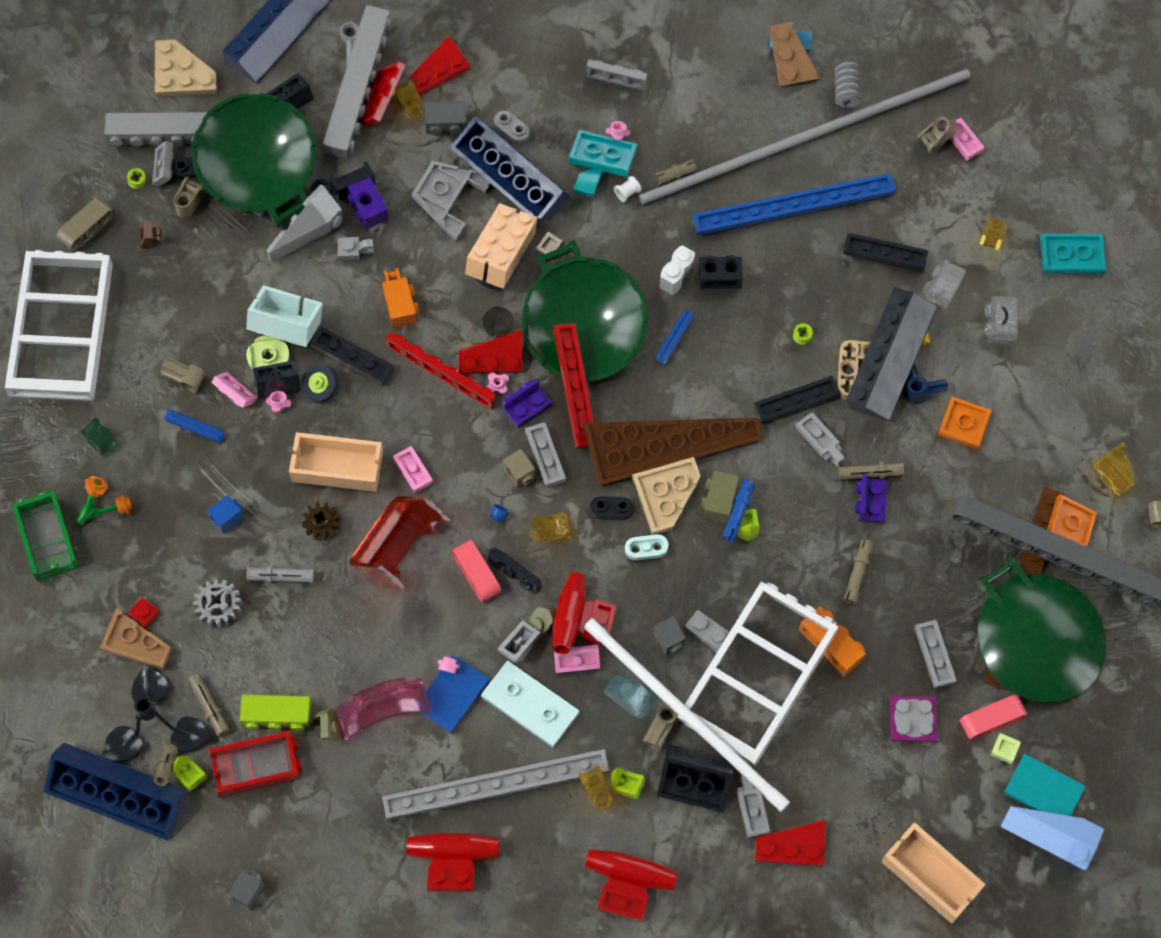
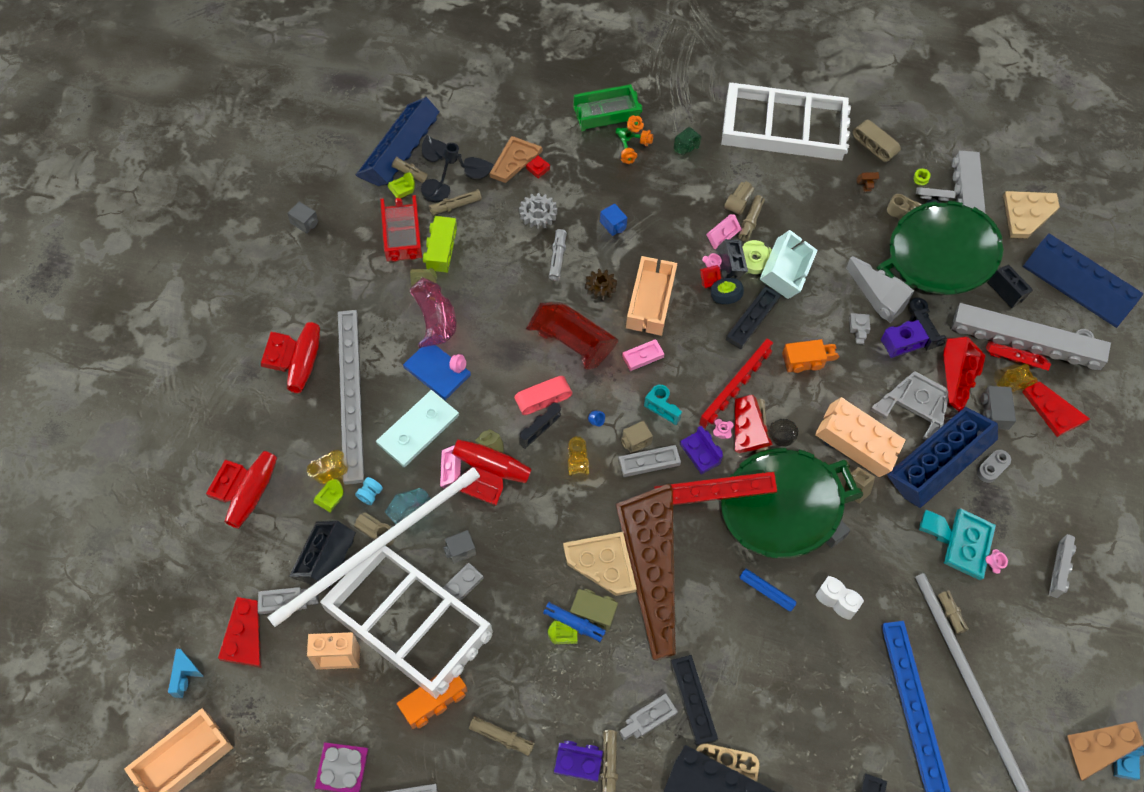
camera: 95 degrees right, 5 degrees down
blue axle [164,409,225,442] -> none
light grey slope [497,620,540,663] -> none
black plate [590,496,633,520] -> none
white bush [614,176,641,202] -> none
light aqua plate [625,535,668,561] -> none
black brick [699,255,743,289] -> none
lime bush [793,324,813,345] -> none
none -> dark azure slope [168,649,203,698]
none -> light nougat window [307,632,360,670]
none -> medium azure wheel [355,477,383,505]
none -> teal plate [644,385,682,425]
none -> red plate [700,265,721,288]
none -> dark tan pin [738,195,765,242]
none -> red wedge [944,337,986,412]

